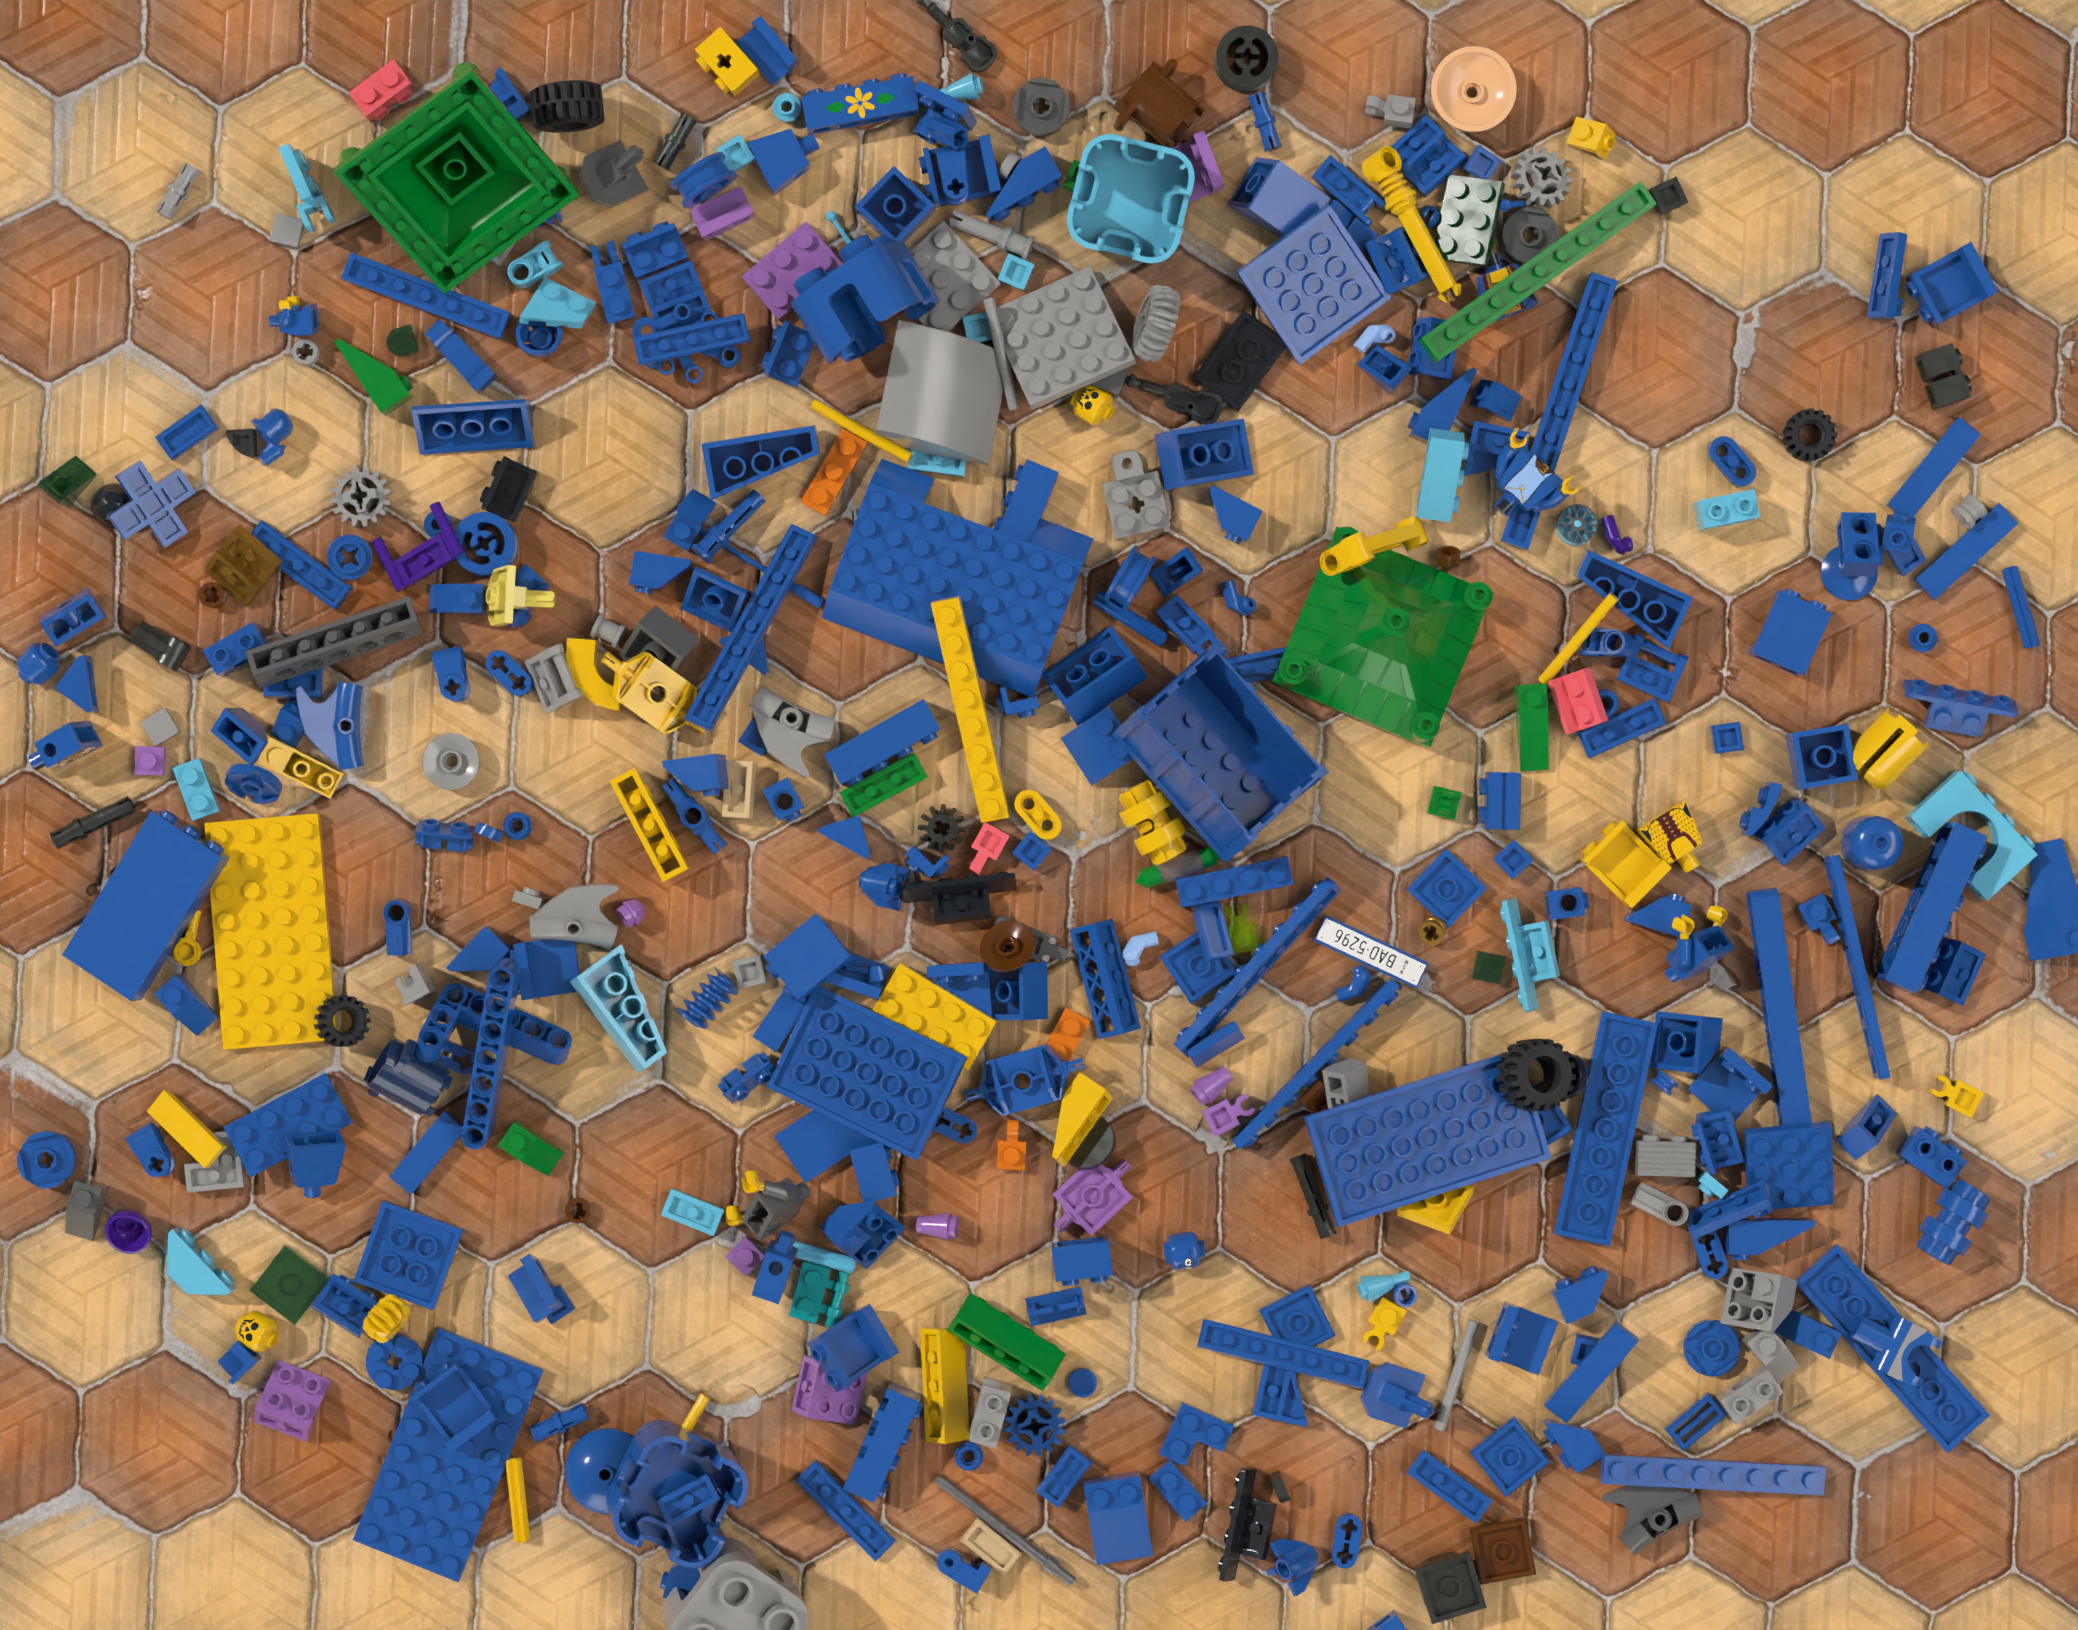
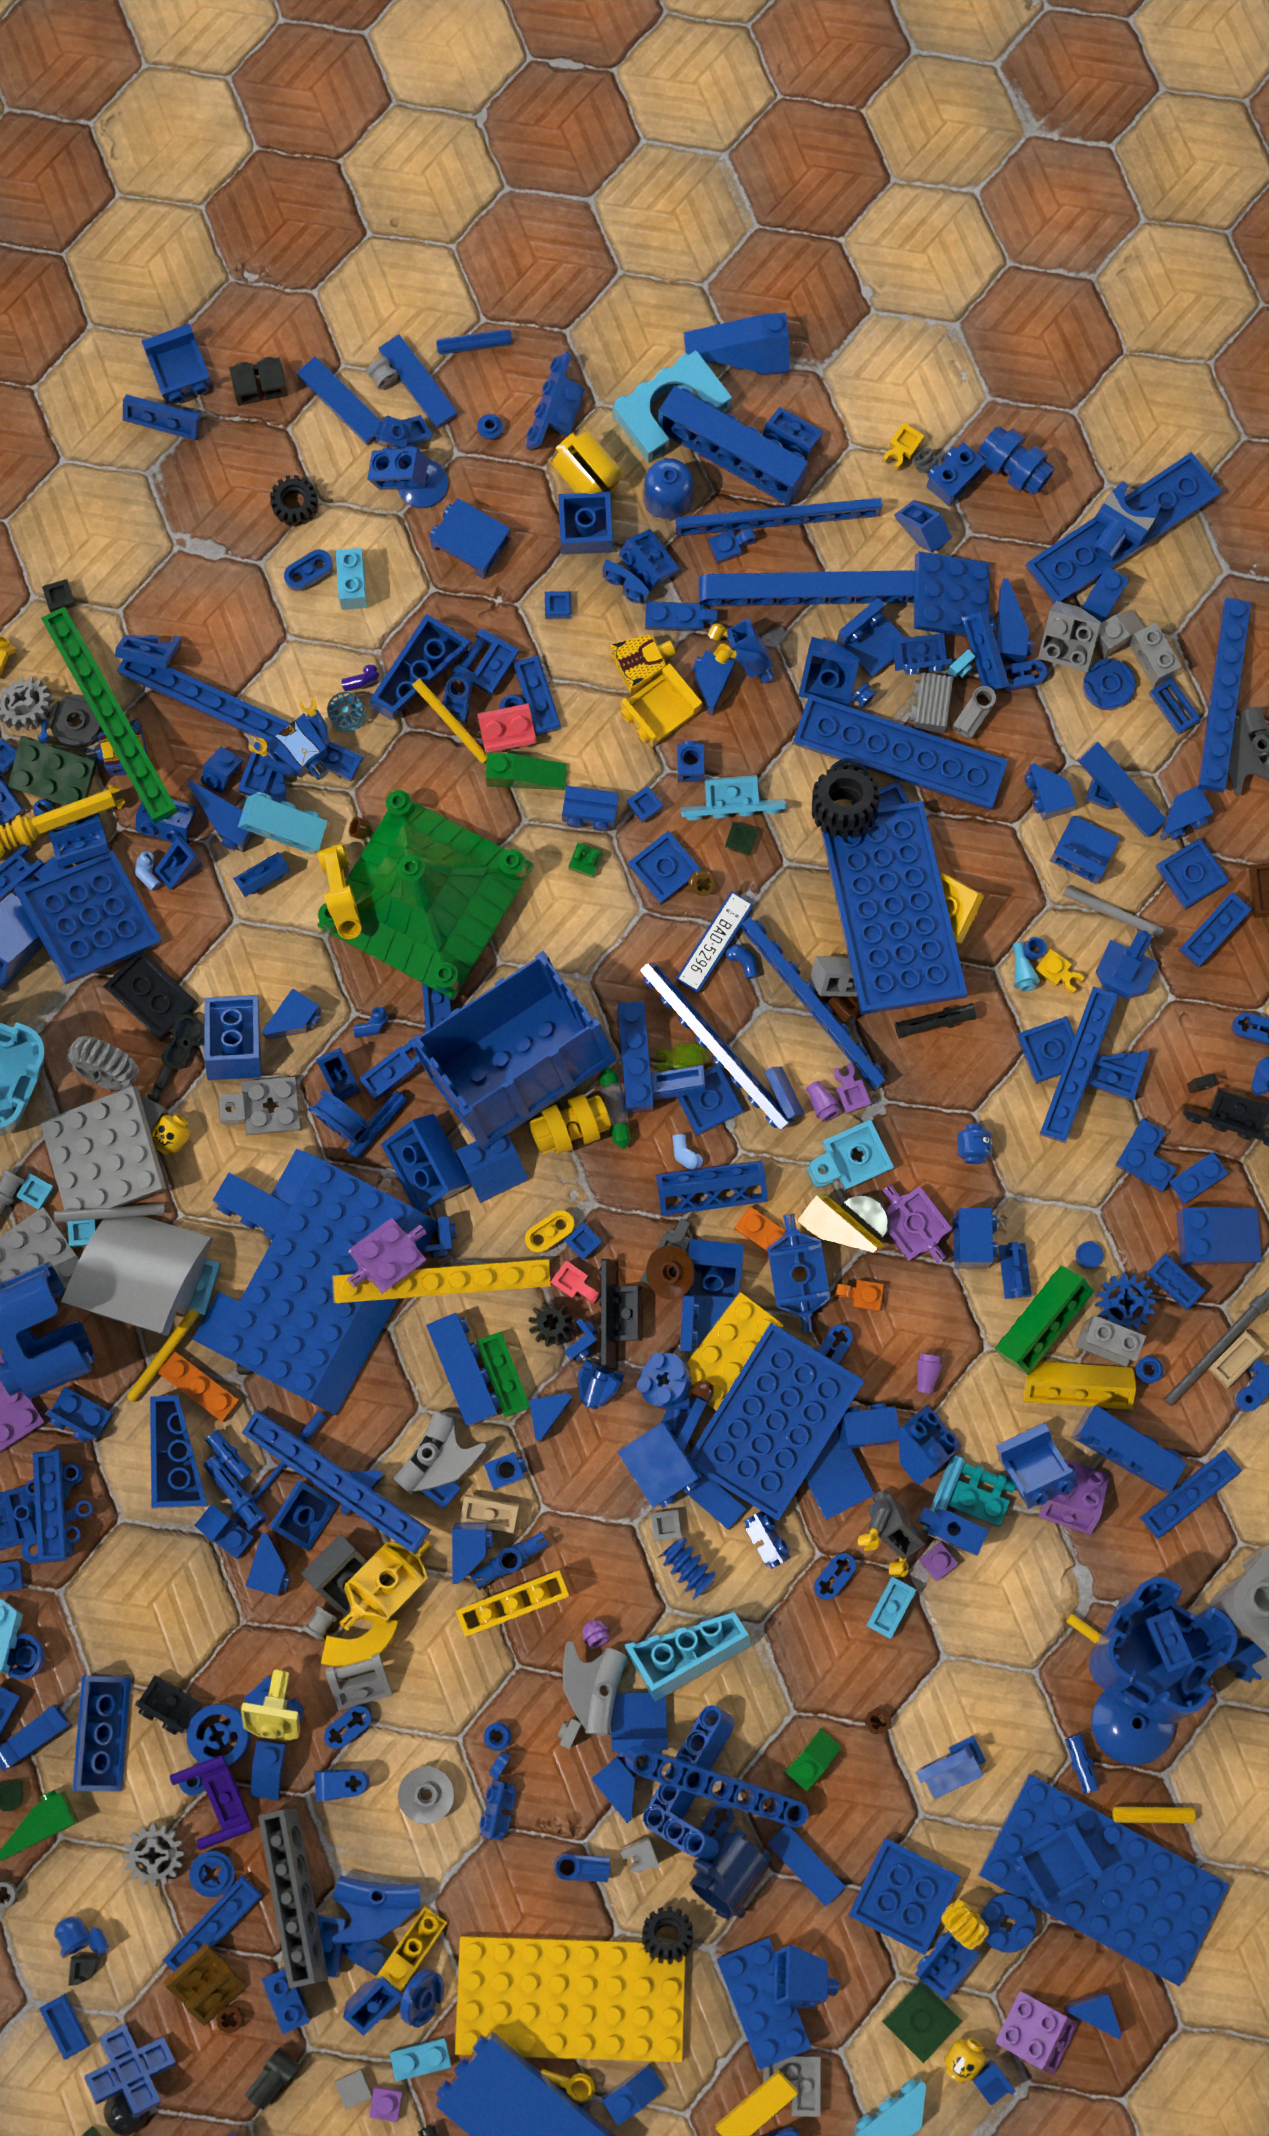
camera: 85 degrees left, 10 degrees down
none -> blue wing [115,635,182,669]
none -> blue pin [205,1429,253,1482]
none -> blue plate [233,852,291,897]
none -> medium lavender plate [347,1218,426,1294]
none -> blue plate [637,1353,692,1409]
none -> blue hinge [645,602,717,632]
none -> reddish brown hinge [690,1380,714,1403]
none -> medium azure plate [807,1119,894,1191]
none -> blue beam [813,1553,856,1600]
none -> dark grey bush [912,448,938,473]
none -> blue slope [1064,1992,1122,2040]

